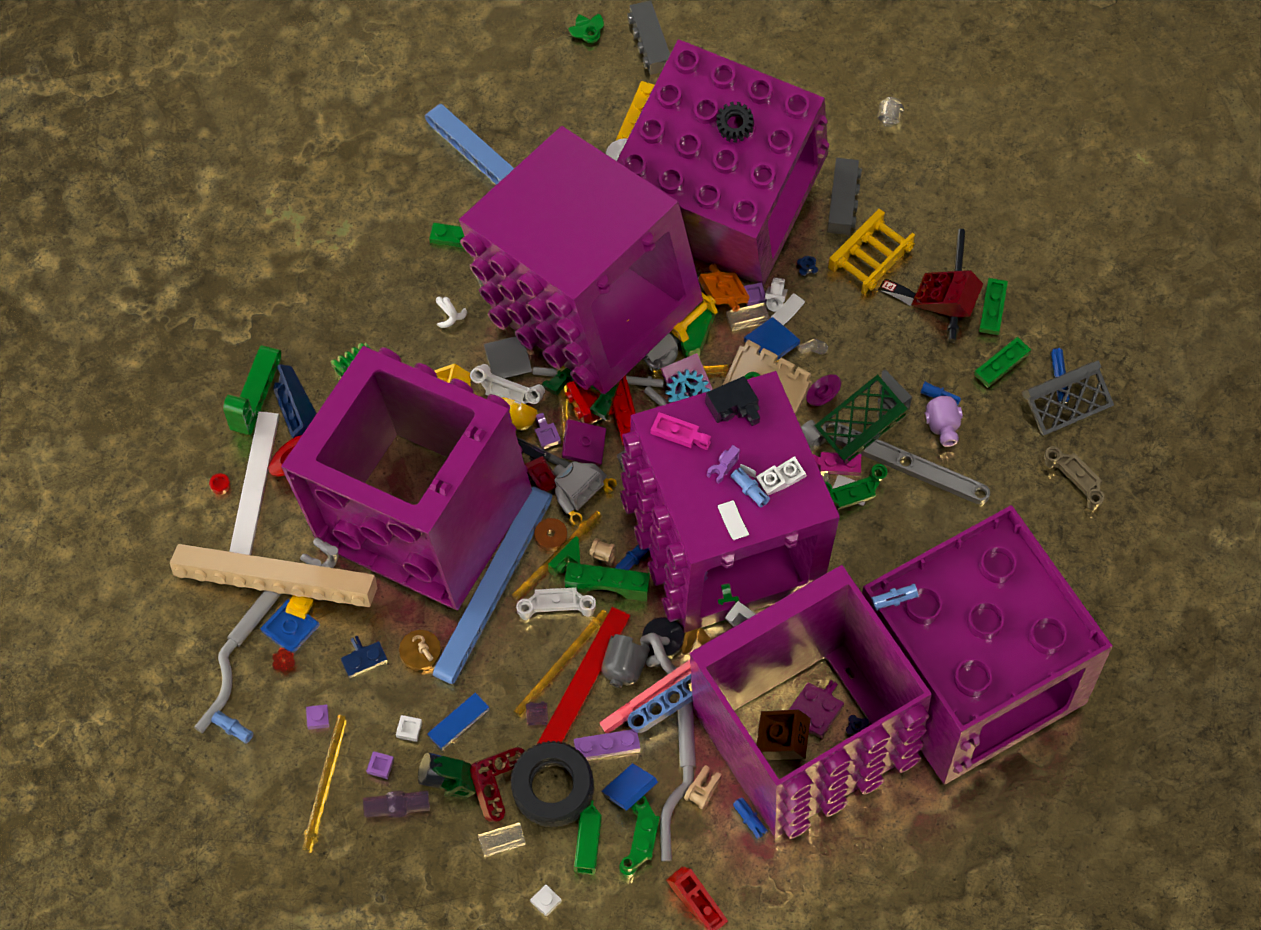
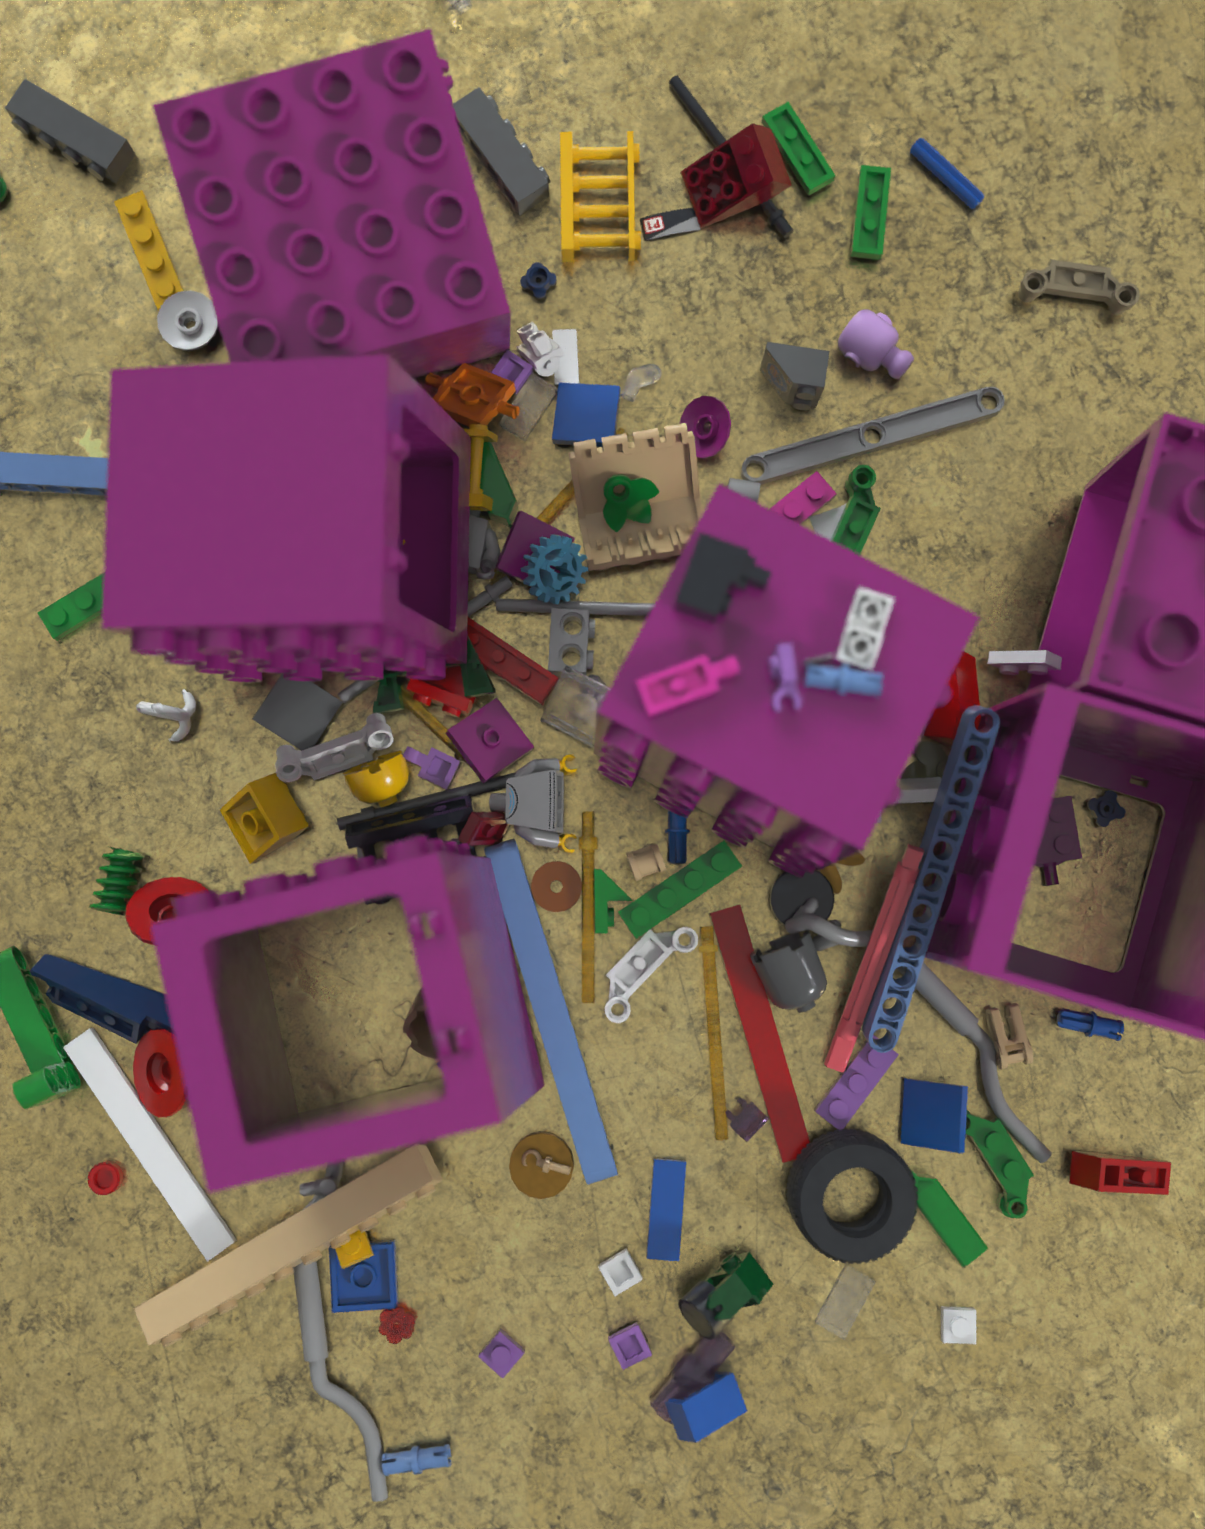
camera: 45 degrees left, 20 degrees up
clear yellow bar [302,715,346,851] -> none
dark blue plate [340,636,388,679] -> none
dark red beam [470,747,525,822] -> none
black tyre [716,102,754,142] -> none
white sticker [718,500,749,540] -> none
reddish brown brick [757,709,811,760] -> none
dark green fence [814,374,909,464] -> none
medium blue pin [871,584,919,611] -> none
blue axle [920,381,961,406] -> none
dark grey fence [1022,360,1114,436] -> none
none -> blue panel [665,1371,747,1443]

